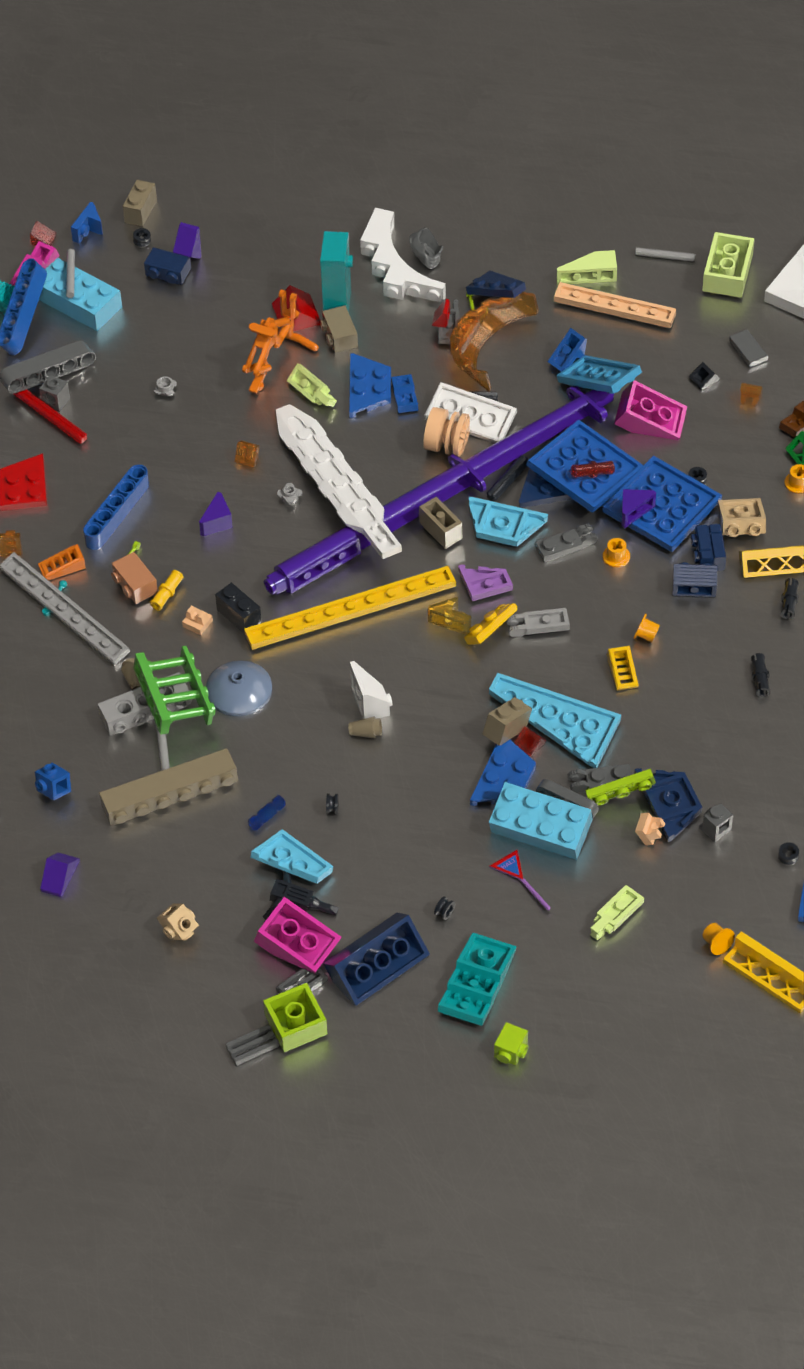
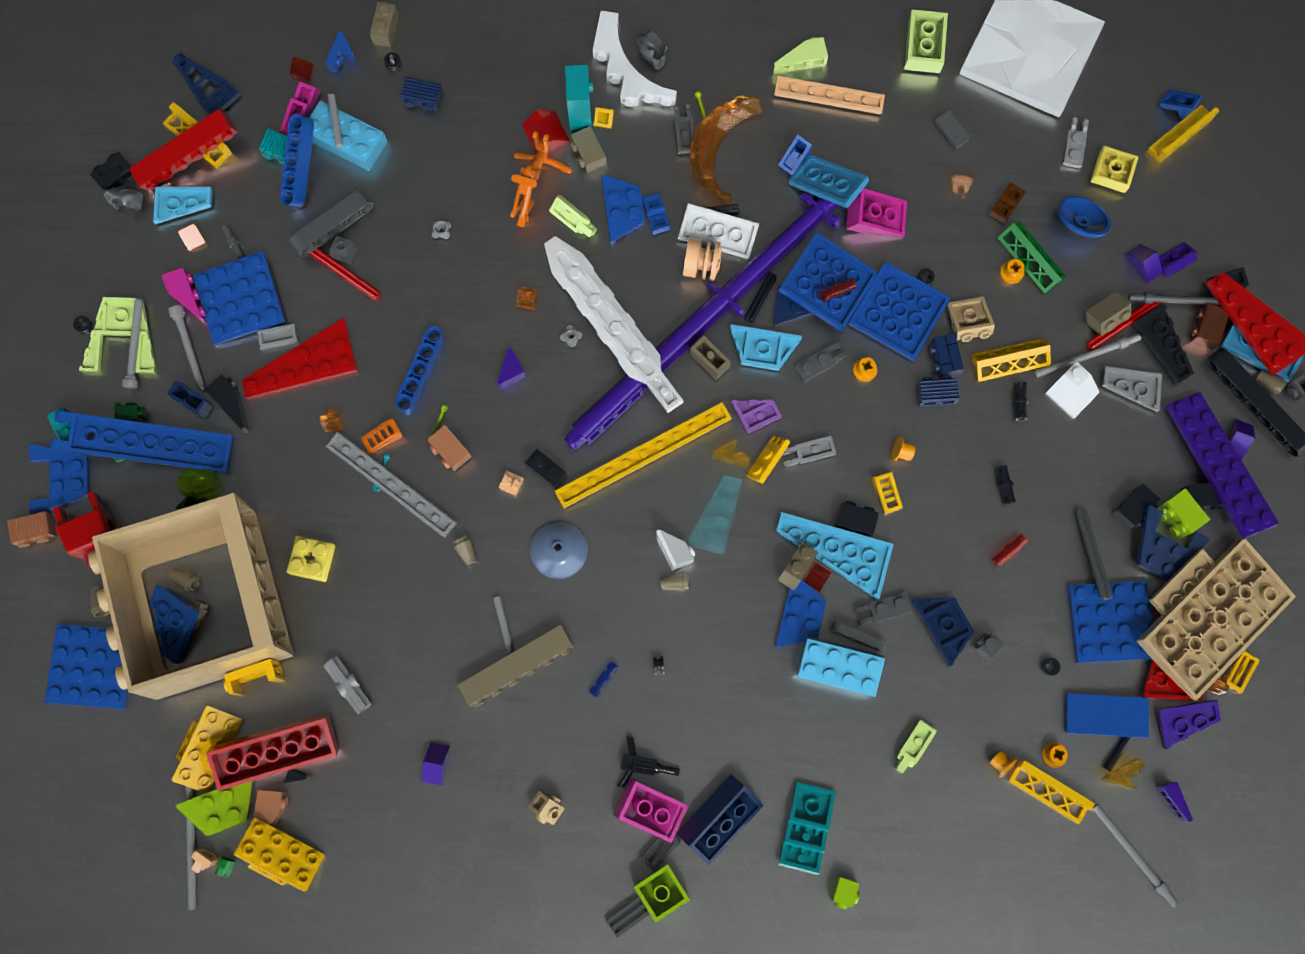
camera: 10 degrees left, 25 degrees up
blue brick [35,763,71,800] -> none
light grey brick [98,672,192,736] -> none
bright green fence [133,646,215,735] -> none
yellow pin [150,570,184,611] -> none
dark purple slope [173,222,202,259] -> none
medium azure wing [250,829,333,884] -> none
red slope [432,299,450,328] -> none
black bush [434,896,455,920] -> none
dark blue wing [466,270,526,298] -> none
piece [489,850,550,910] -> none
lime tile [585,768,656,806] -> none
dark purple slope [622,489,656,529] -> none
light grey bar [635,247,696,262] -> none
light nougat tile [635,813,665,845] -> none
black slope [688,362,720,390] -> none
none -> yellow slope [593,106,615,128]
none -> clear light blue wing [686,475,742,554]
none -> black brick [834,501,879,537]
none -> clear red pin [991,534,1029,568]
none -> light orange piece [1042,742,1068,768]

